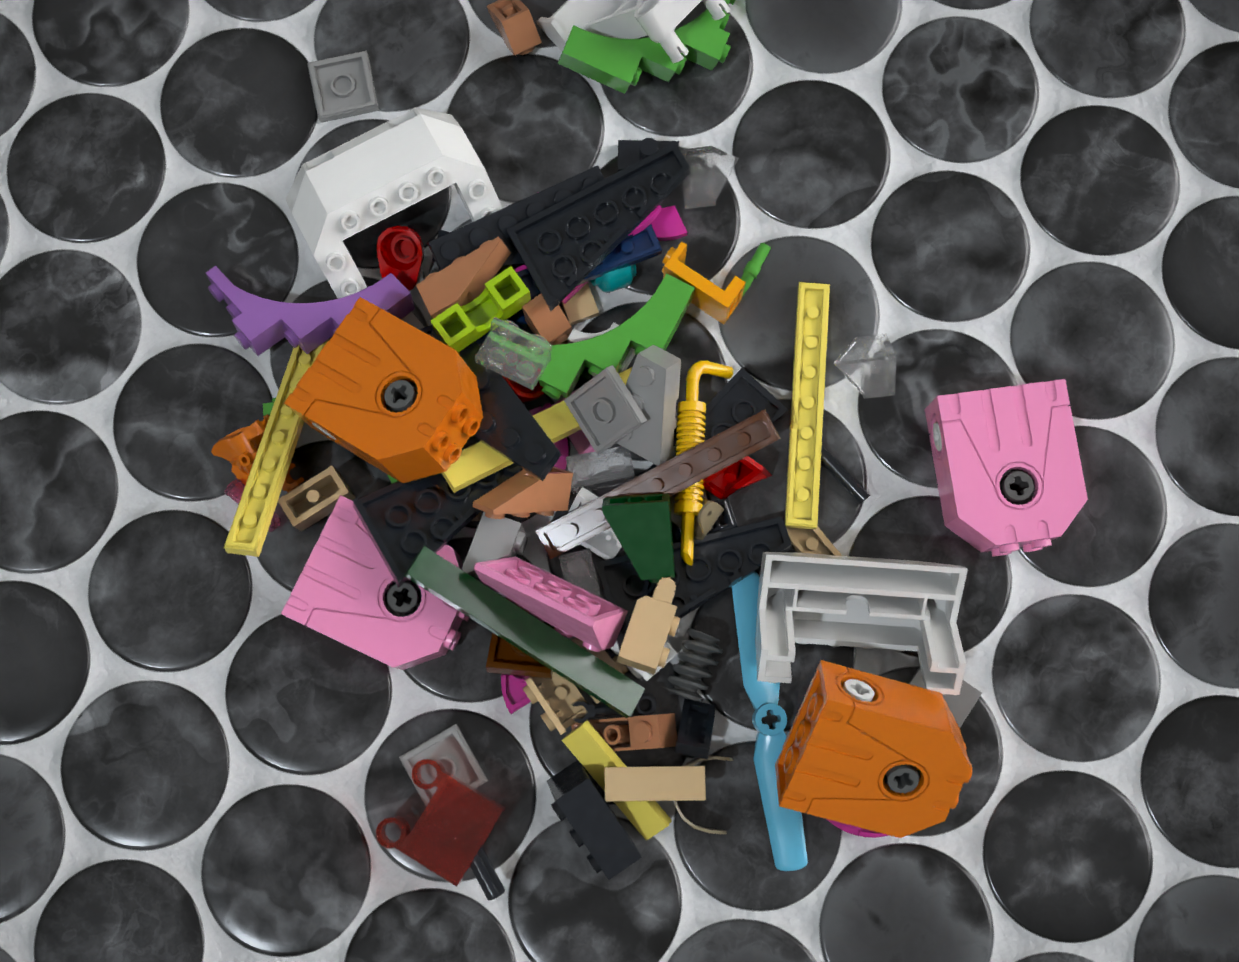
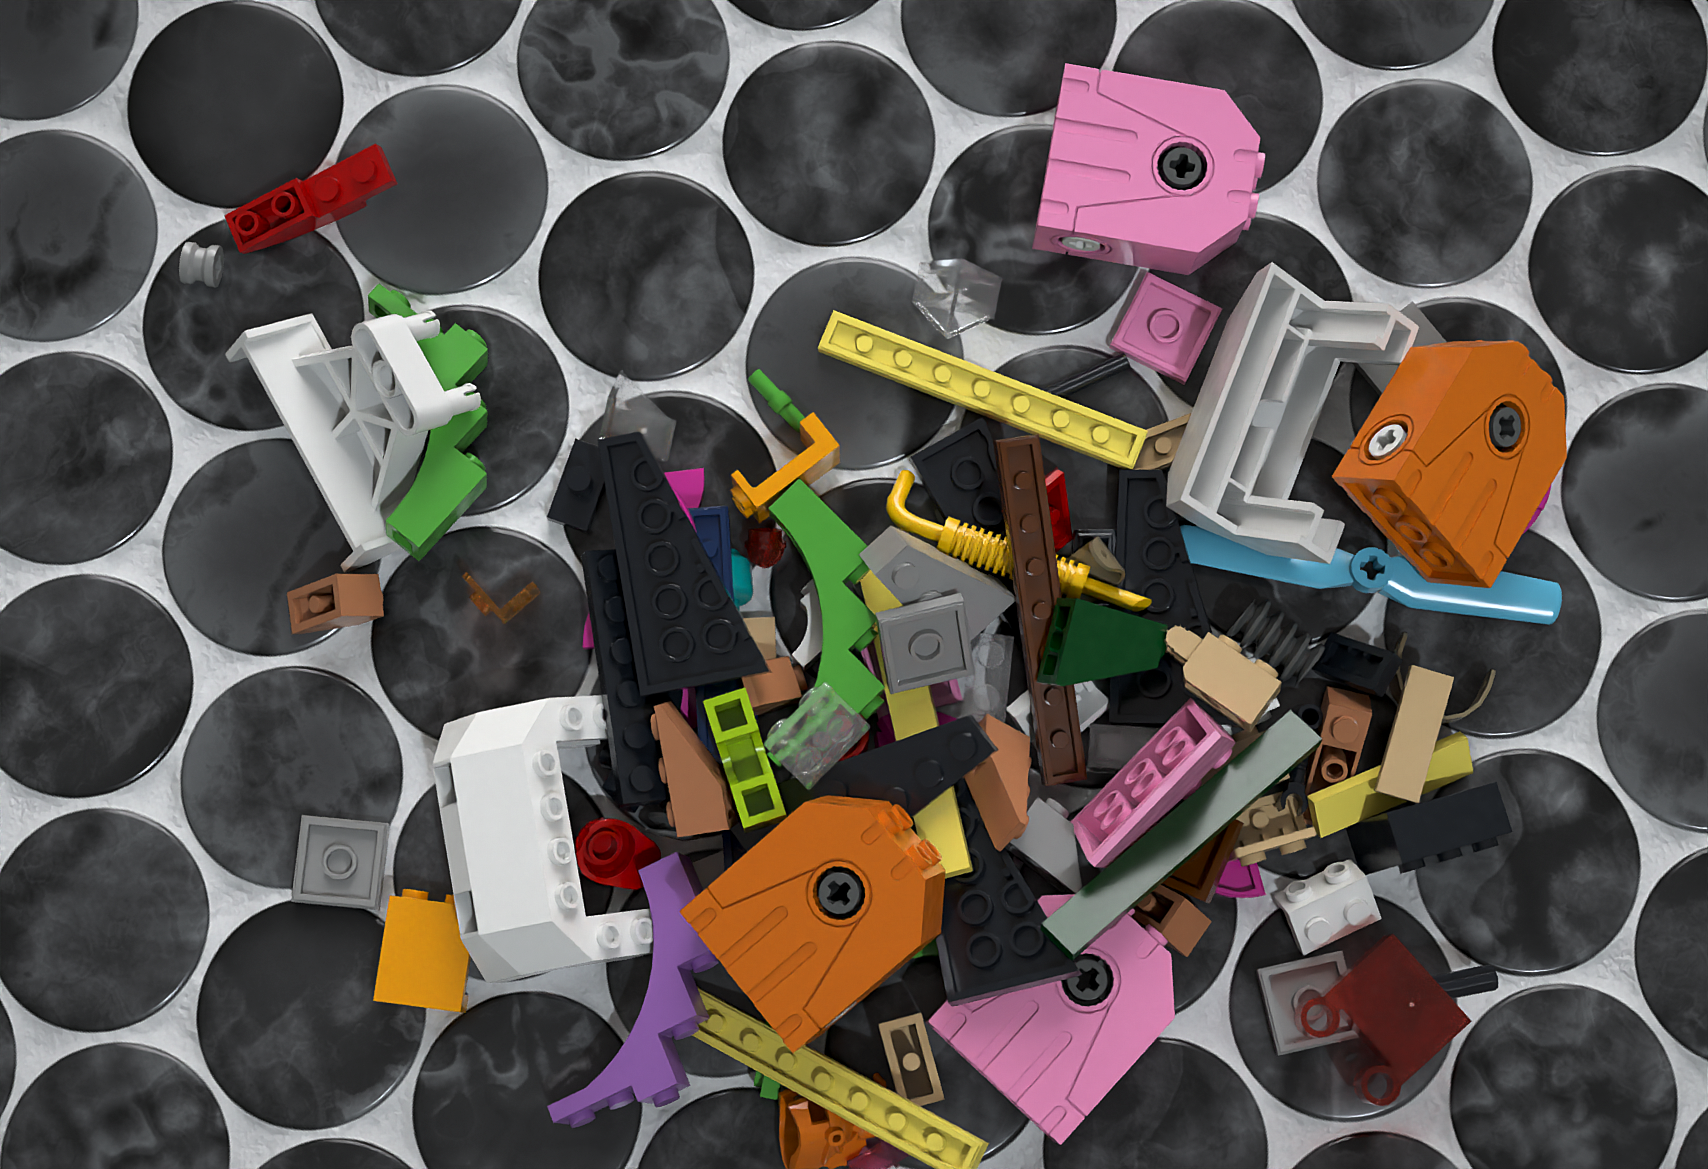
camera: 75 degrees left, 0 degrees up
none -> light orange panel [373,889,471,1013]
none -> clear orange bracket [462,572,541,624]
none -> clear red plate [744,528,787,568]
none -> bright pink tile [1109,272,1222,385]
none -> nougat slope [1131,884,1212,957]
none -> white bracket [1274,860,1382,955]

